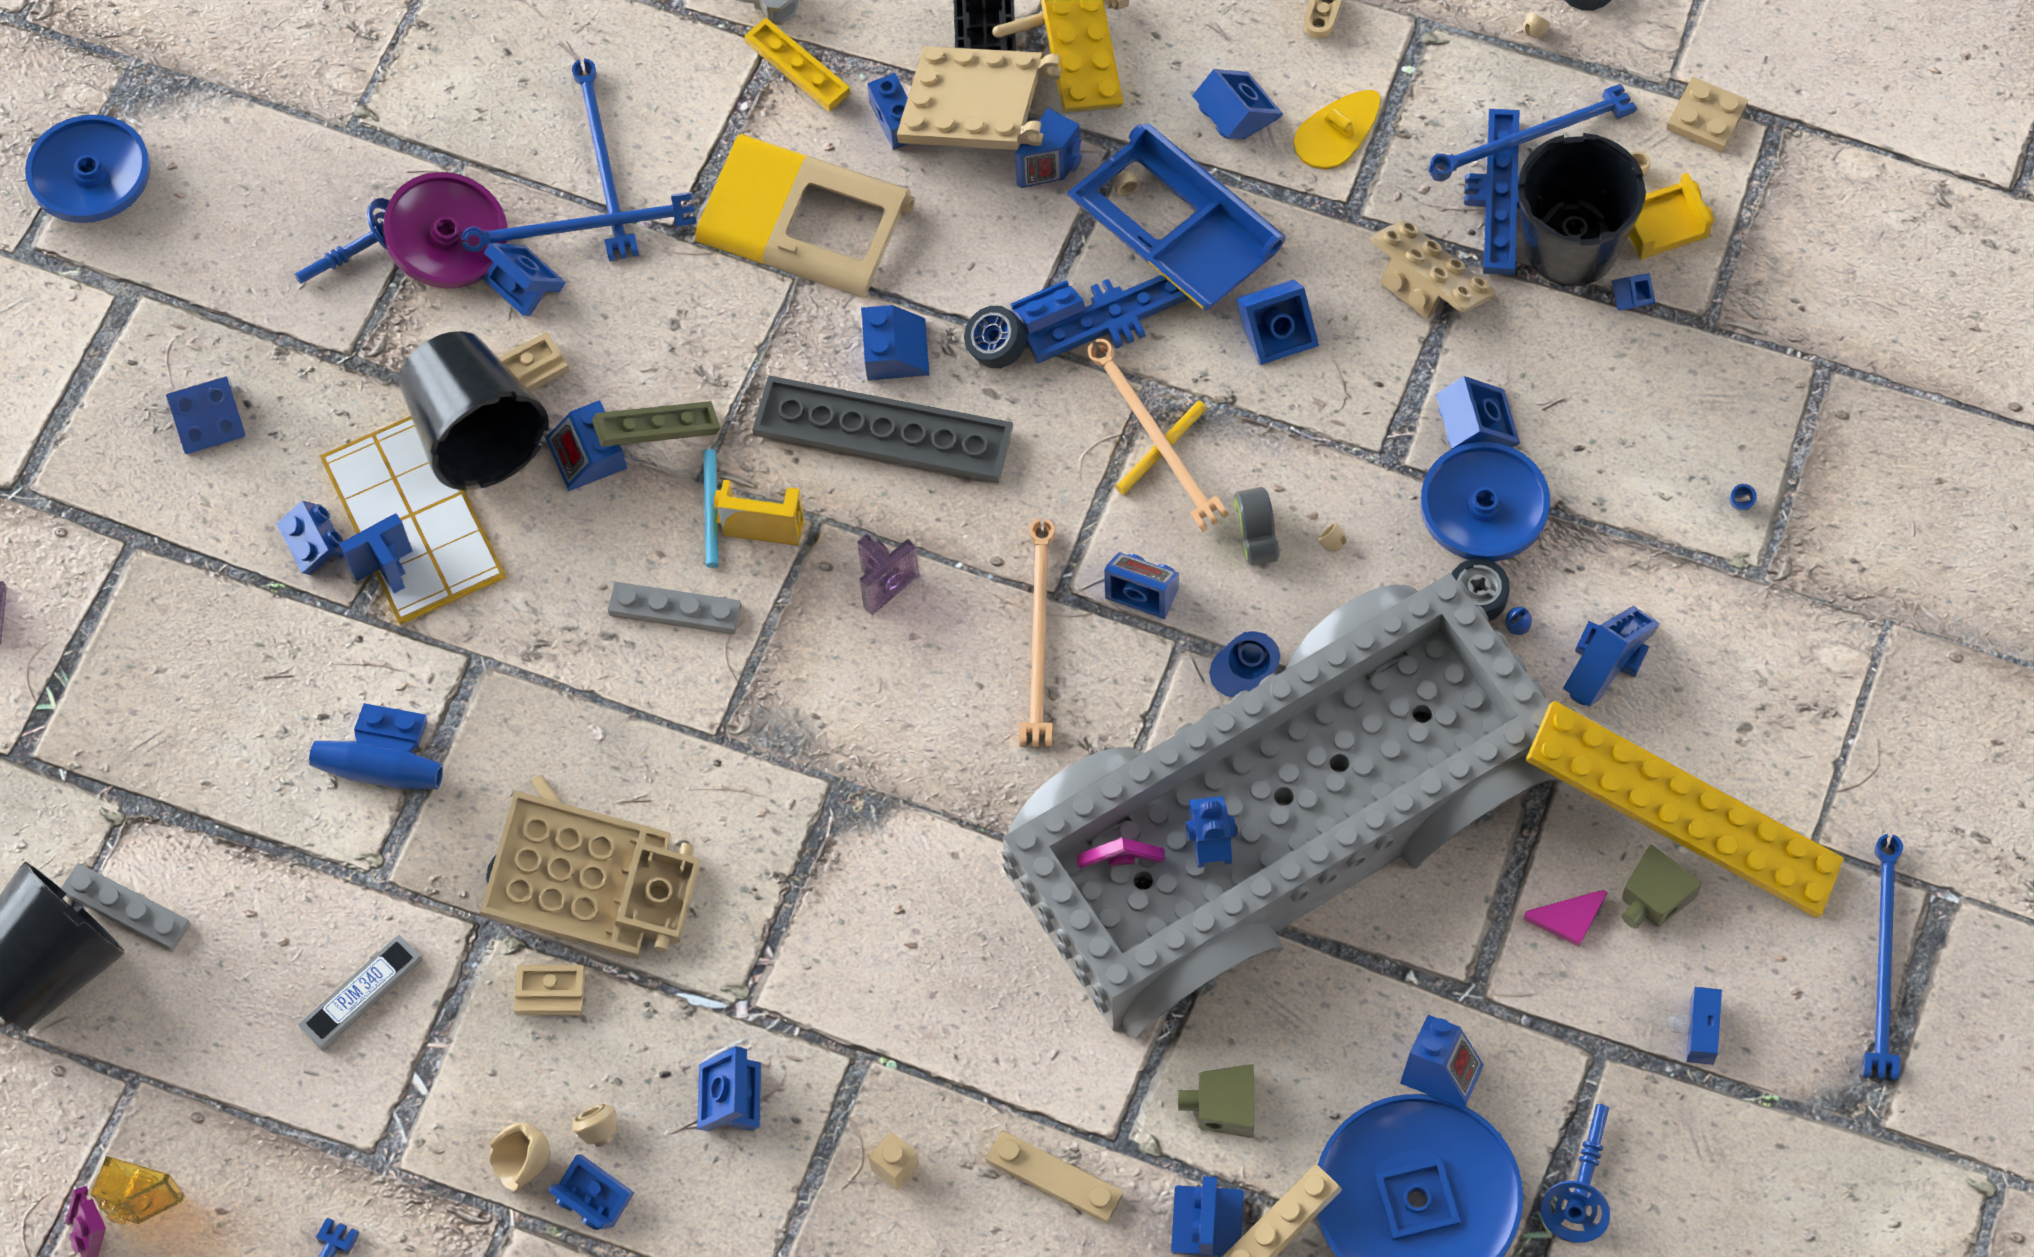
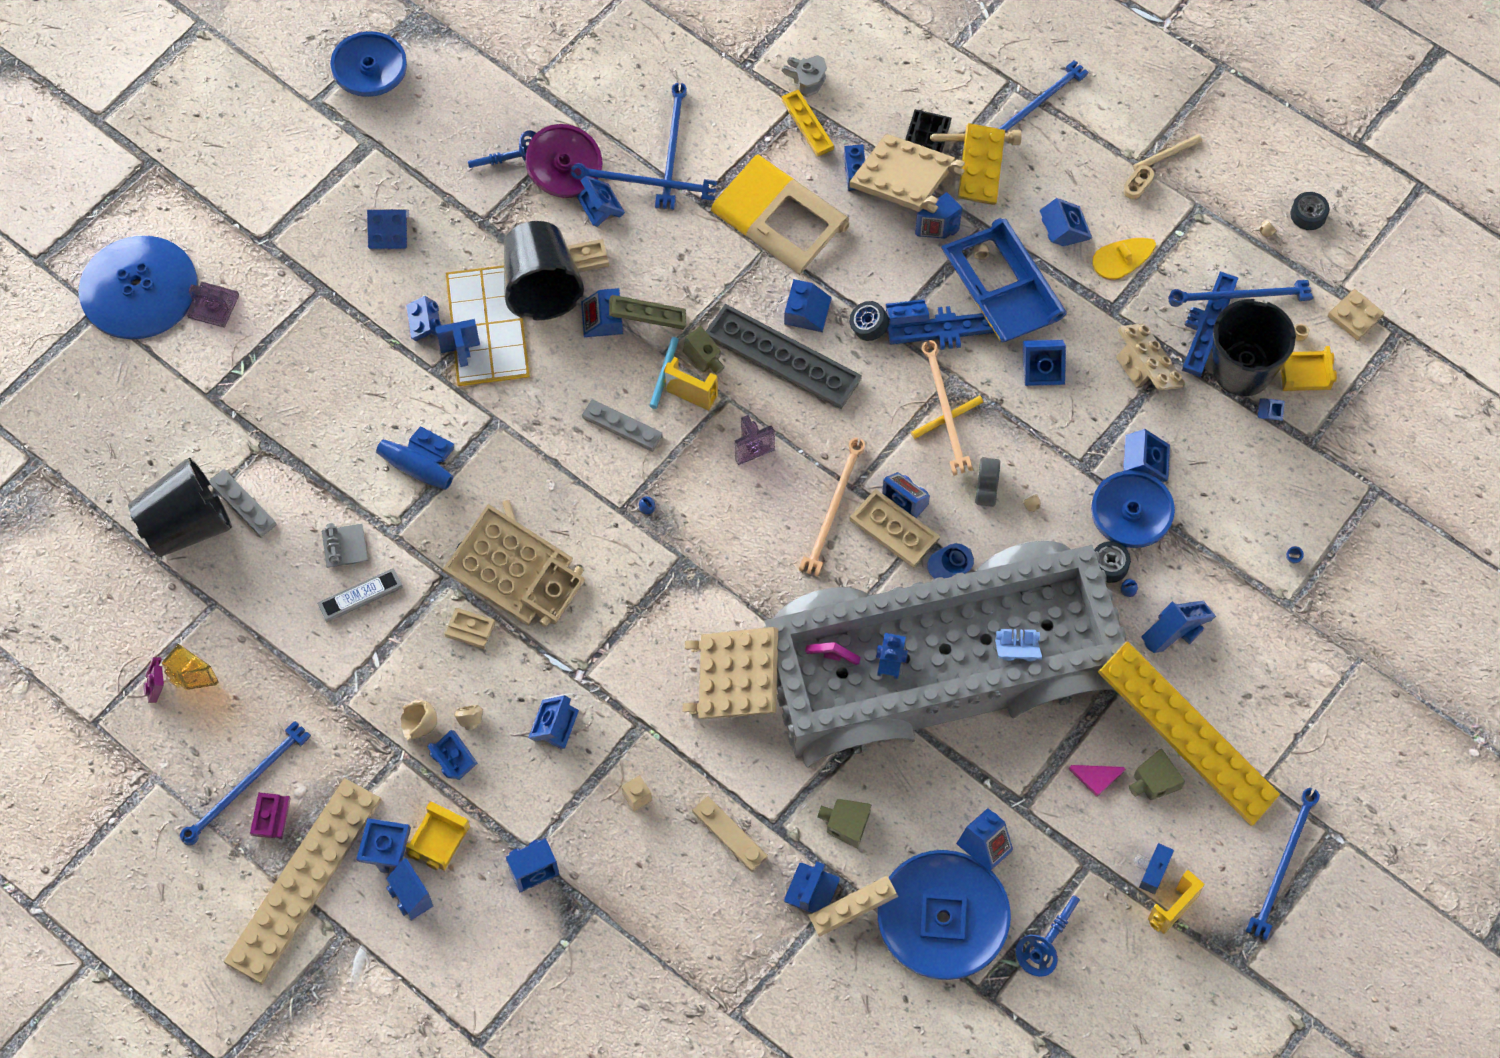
camera: 15 degrees right, 0 degrees up
none -> light grey hinge [322,523,368,568]
none -> blue hinge [639,496,655,514]
none -> olive torso [682,326,725,374]
none -> tan plate [682,627,778,719]
none -> tan plate [850,489,940,568]
none -> light blue hinge [995,629,1042,661]
none -> yellow panel [1148,870,1205,934]

